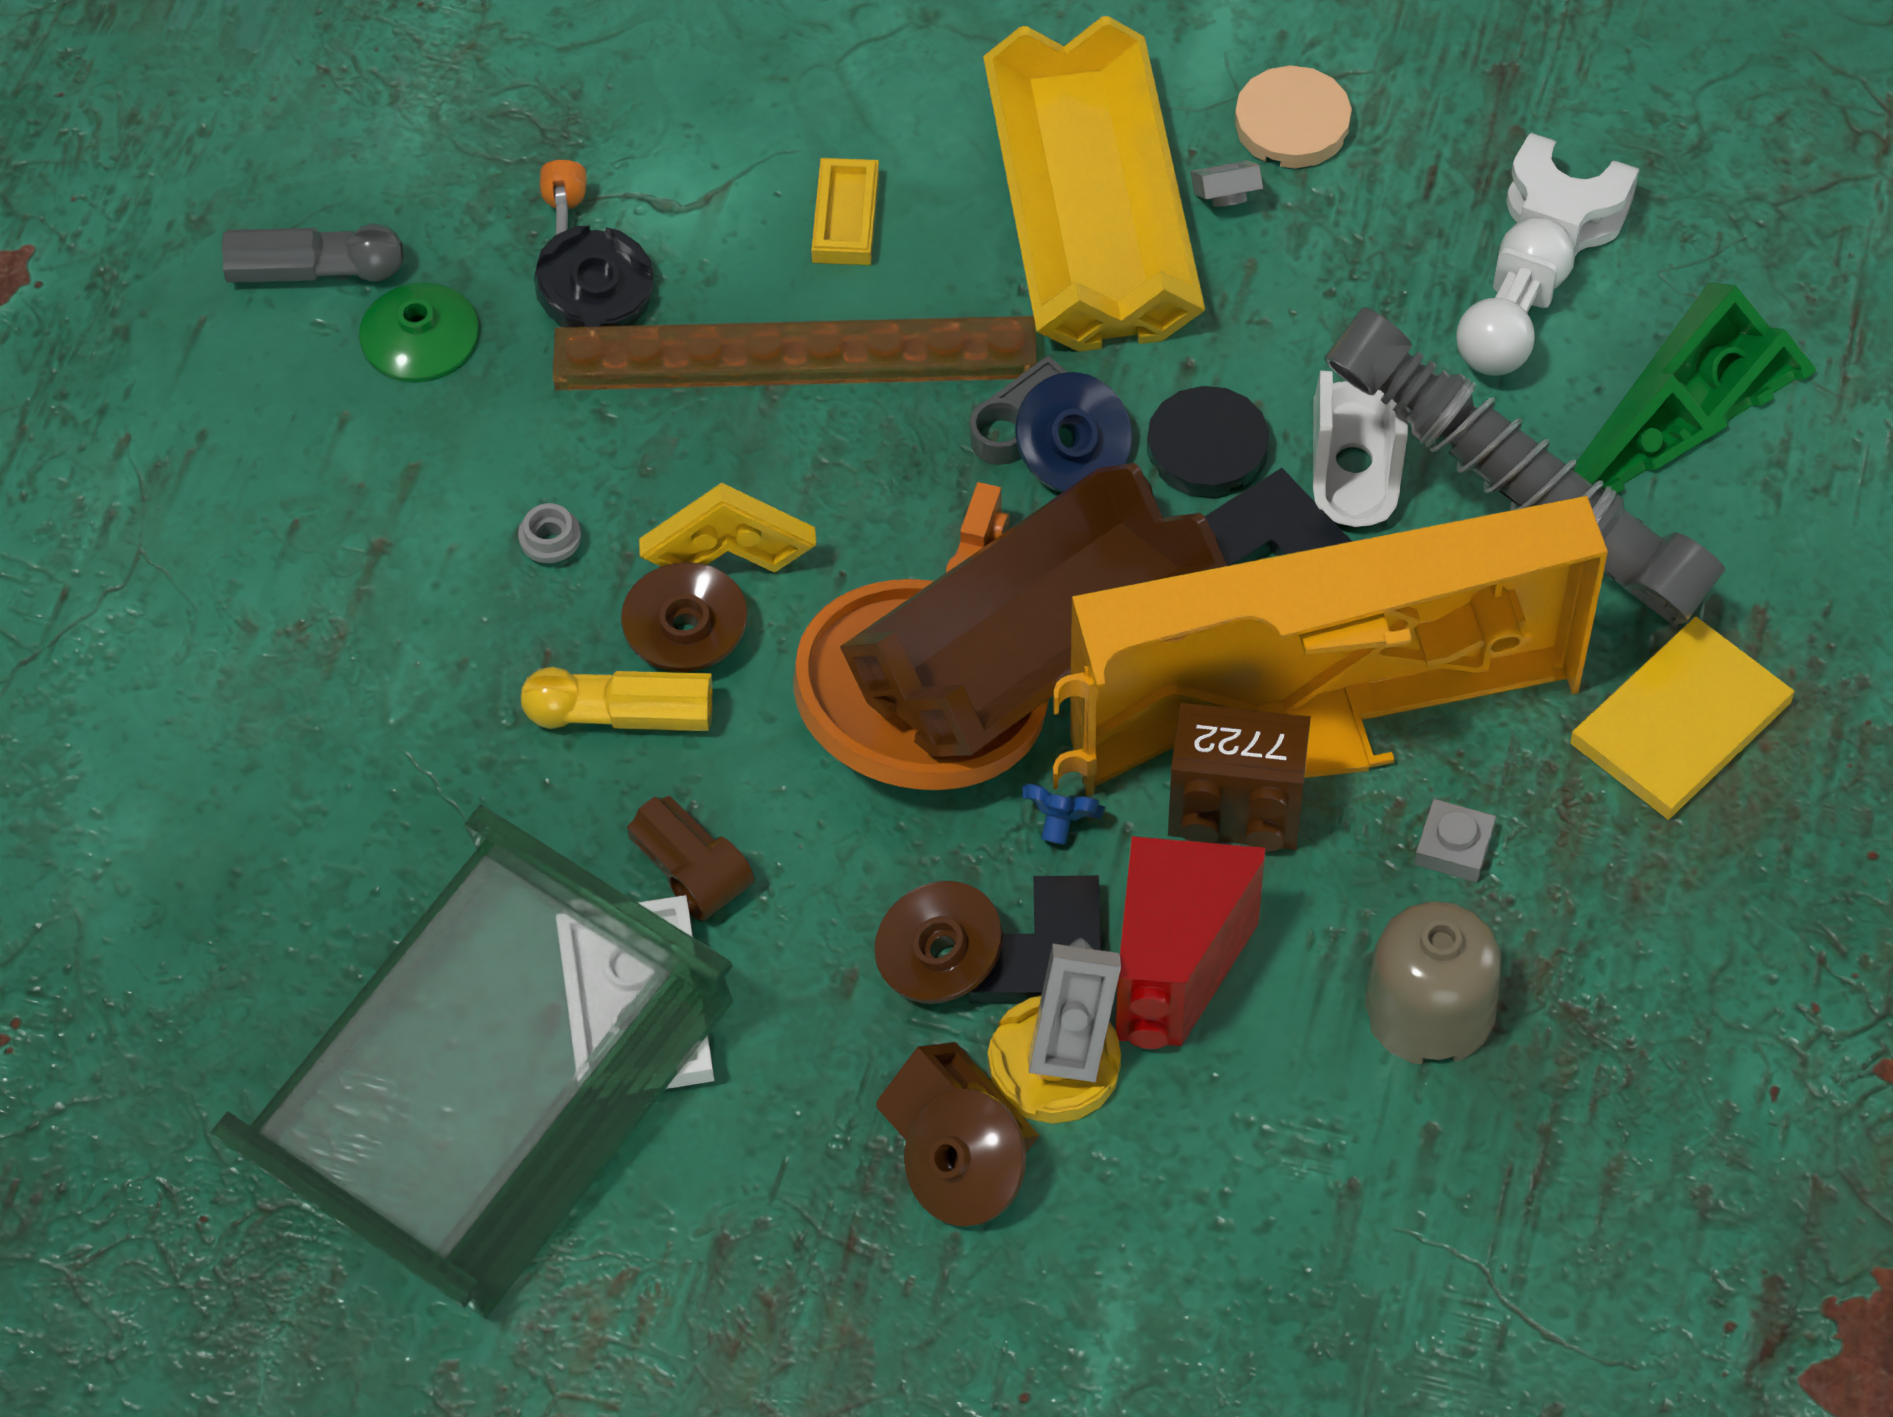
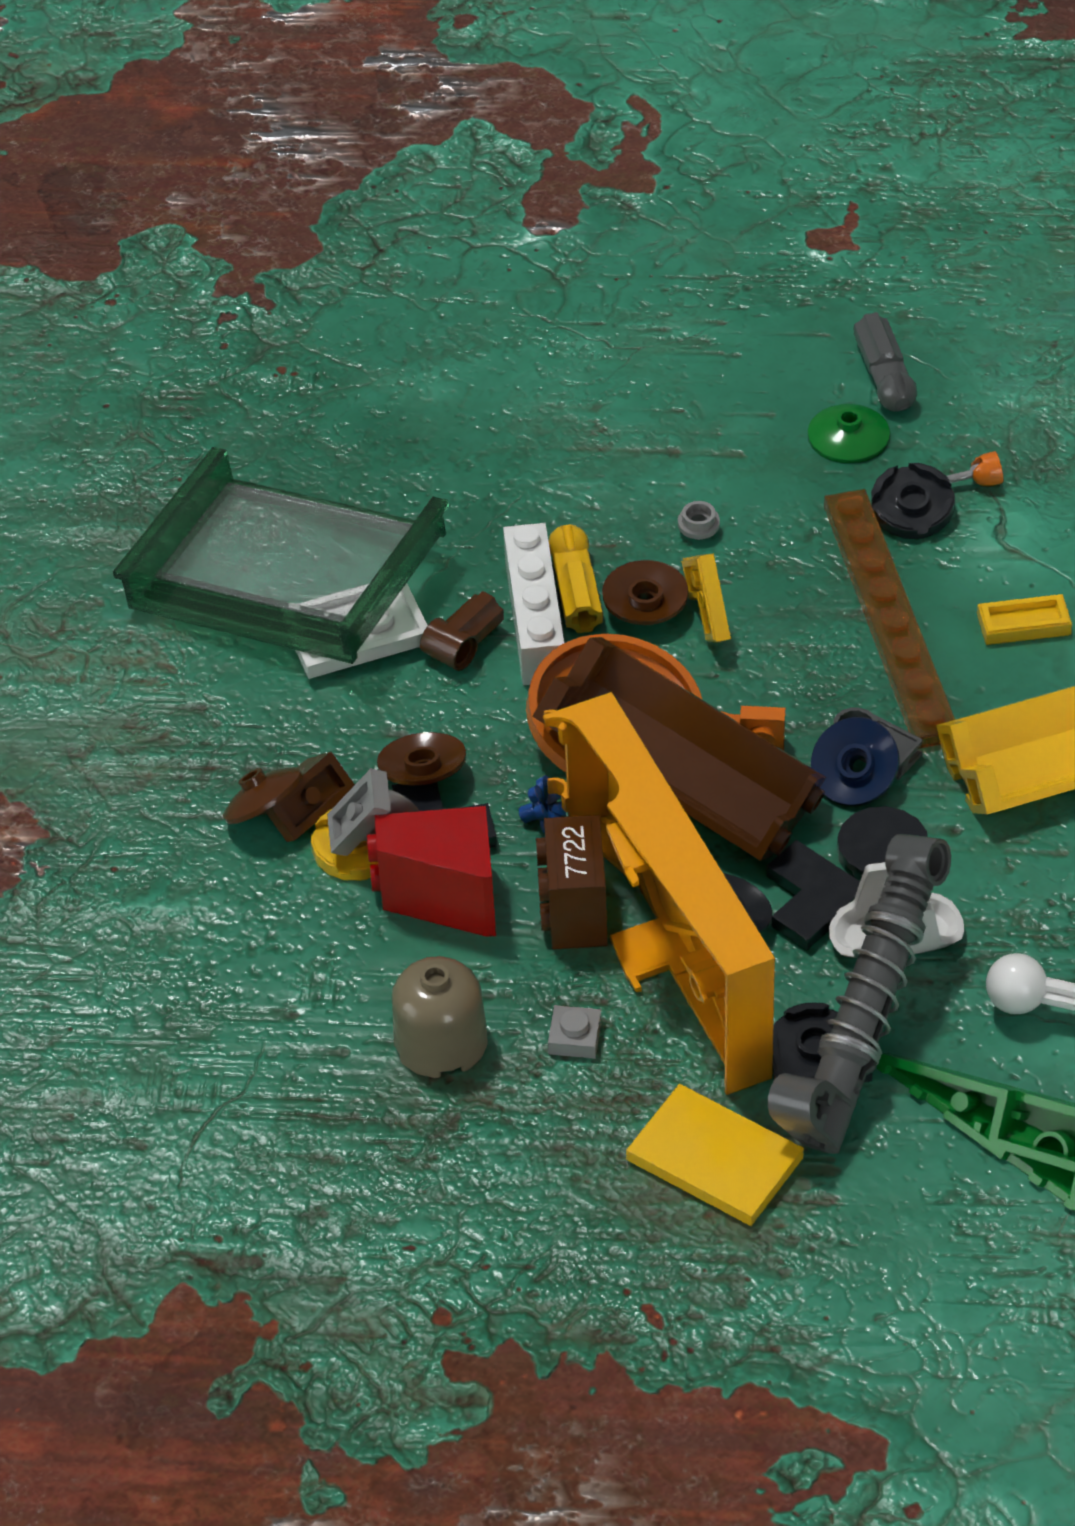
camera: 80 degrees right, 10 degrees down
none -> white brick [503,523,564,685]

